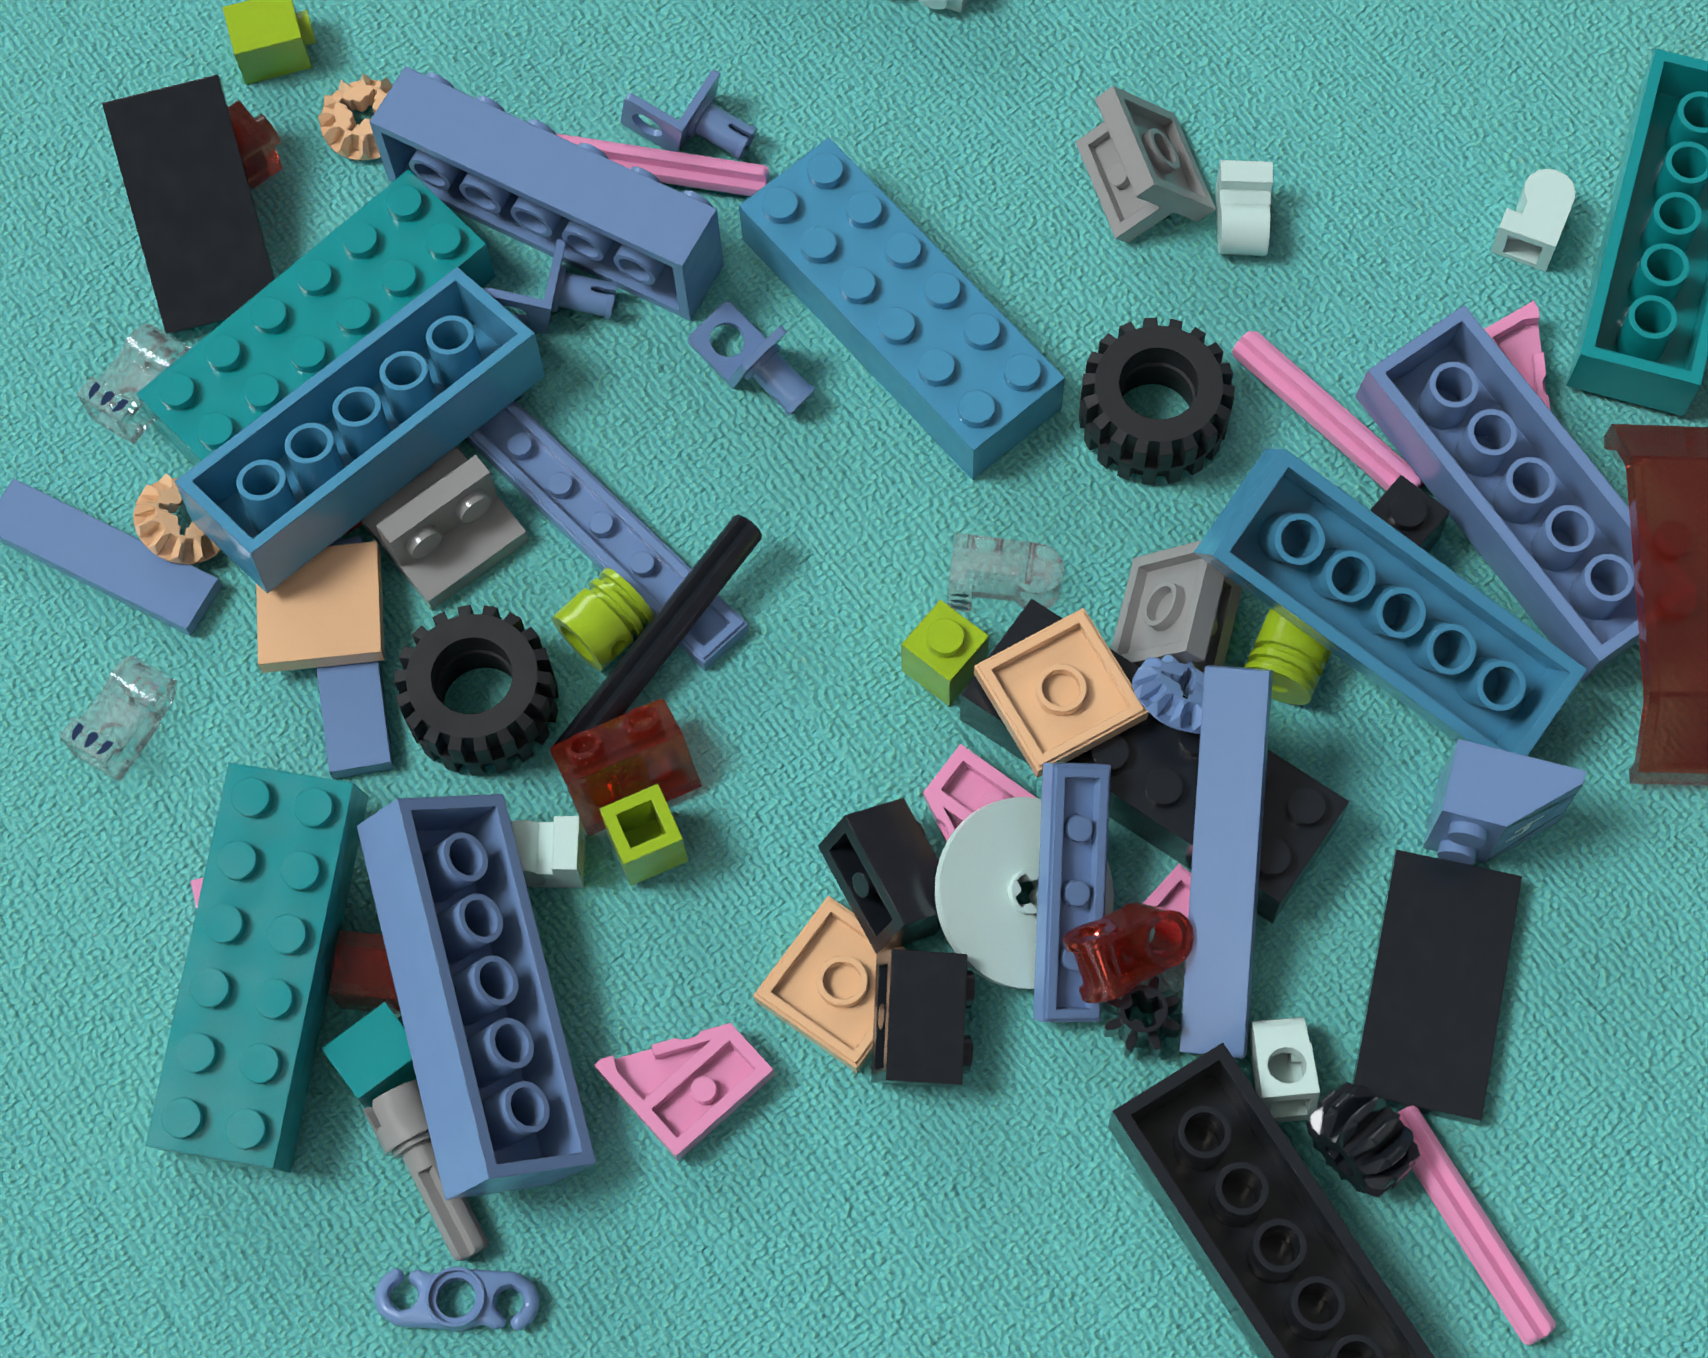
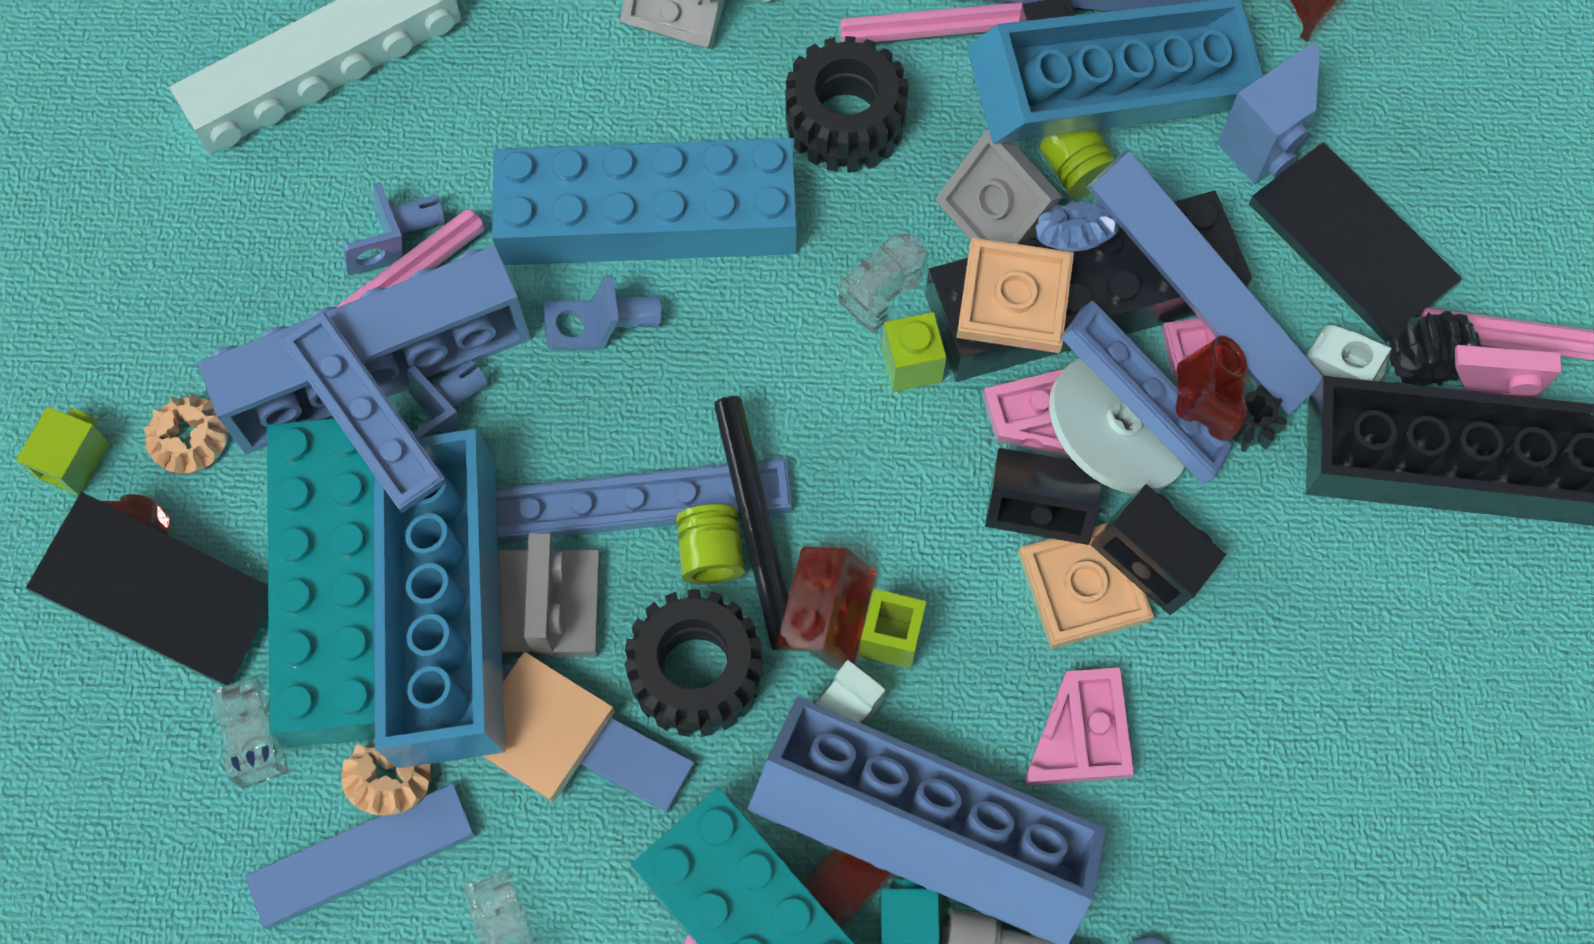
camera: 55 degrees left, 0 degrees up
none -> medium blue tile [279,310,447,513]
none -> bright pink wing [1455,345,1561,398]

